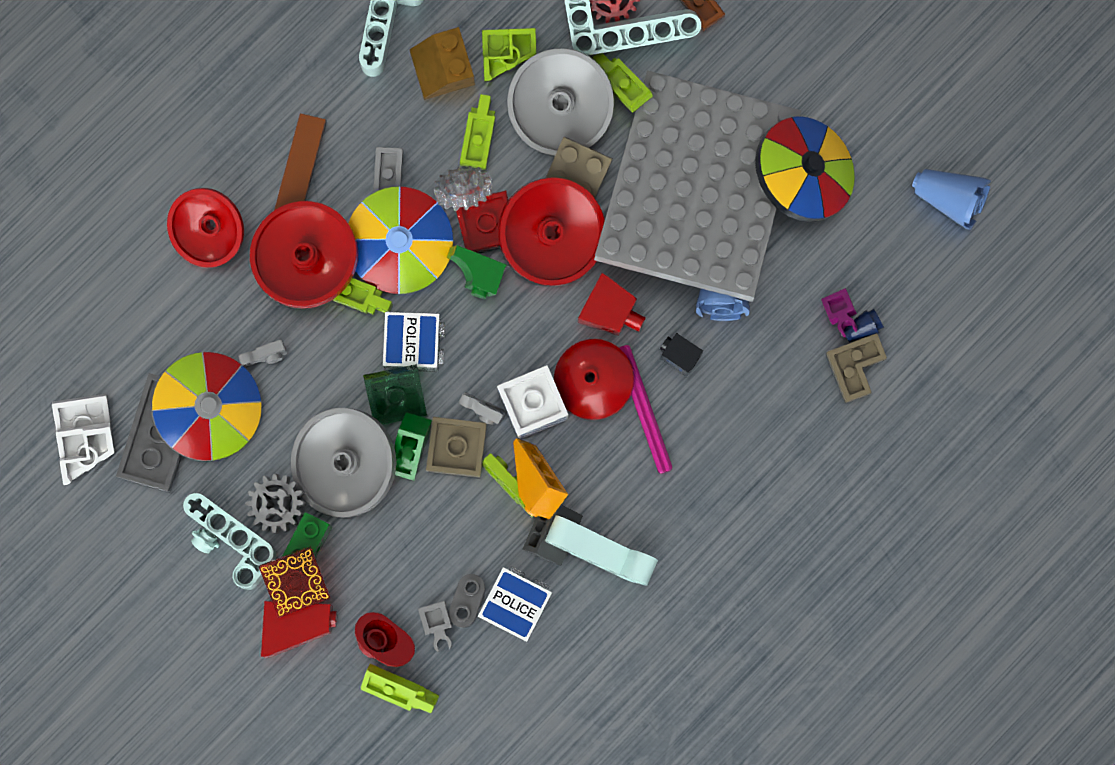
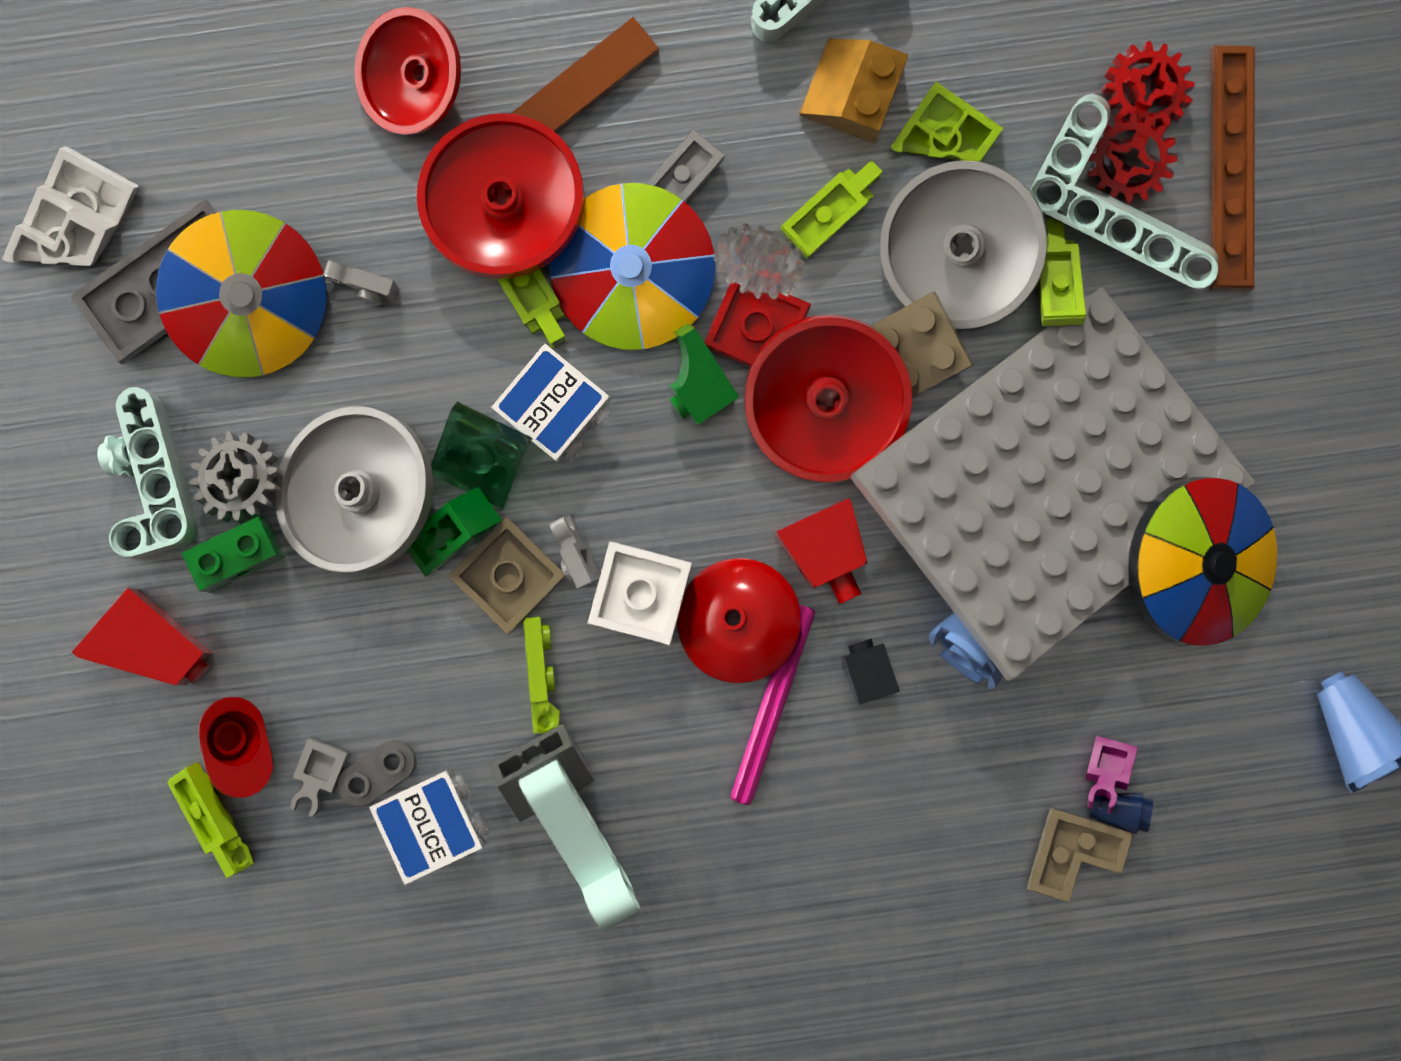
camera: 35 degrees right, 5 degrees up
clear red plate [259,546,331,618] -> none
light orange slope [513,438,568,519] -> none

